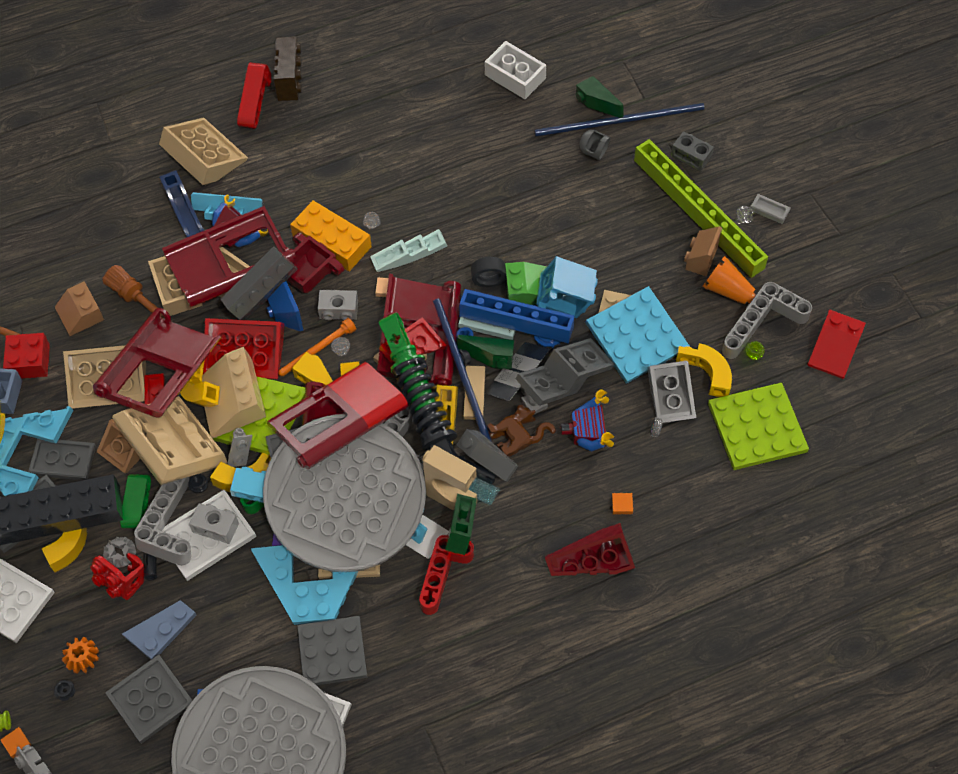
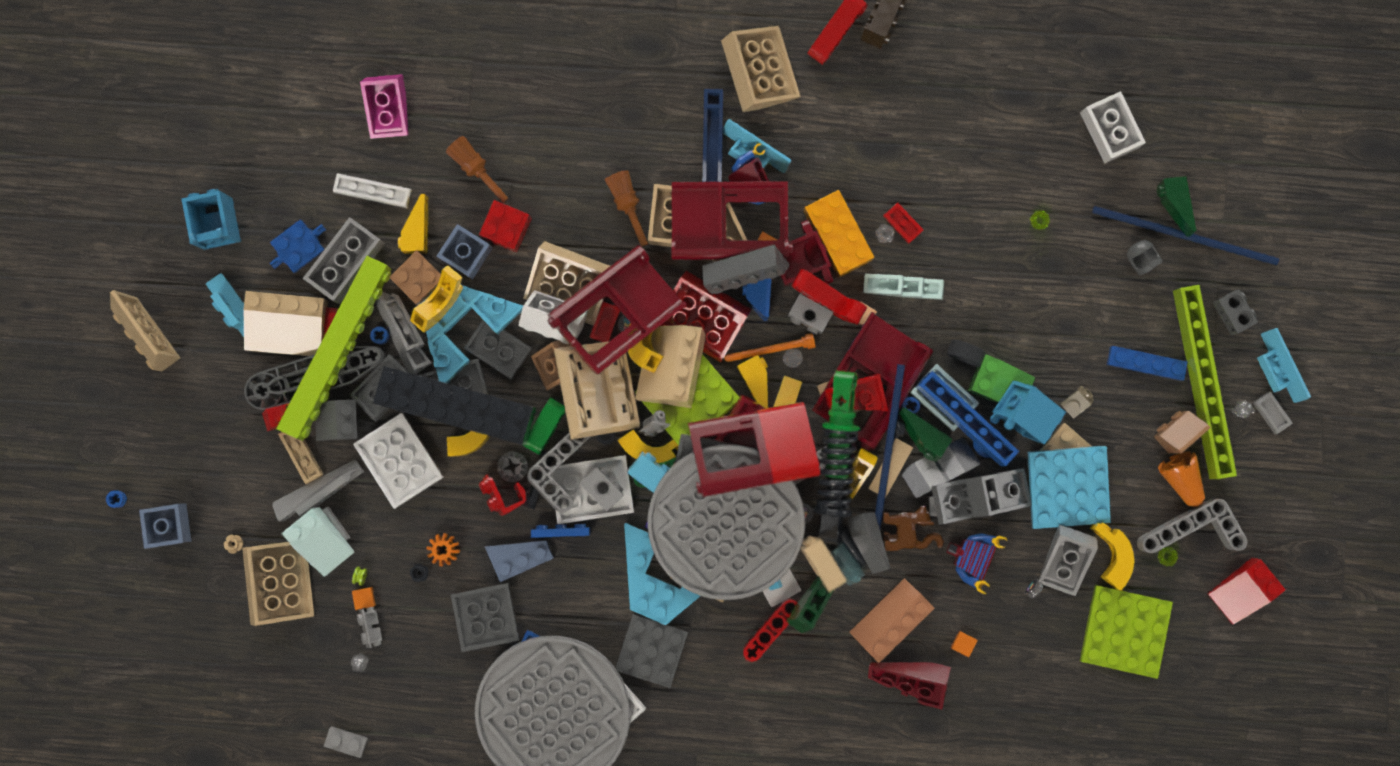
camera: 30 degrees right, 25 degrees up
medium nougat slope [55,282,104,336] -> none
none -> white brick [518,290,588,344]
none -> blue plate [531,524,591,538]
none -> red beam [791,269,867,325]
none -> nougat slope [849,578,934,663]
none -> red plate [883,202,923,244]
none -> clear neon green plate [1030,211,1050,230]
none -> dark tan bracket [1061,386,1094,419]
none -> blue plate [1107,346,1188,381]
none -> medium azure bracket [1257,328,1311,403]

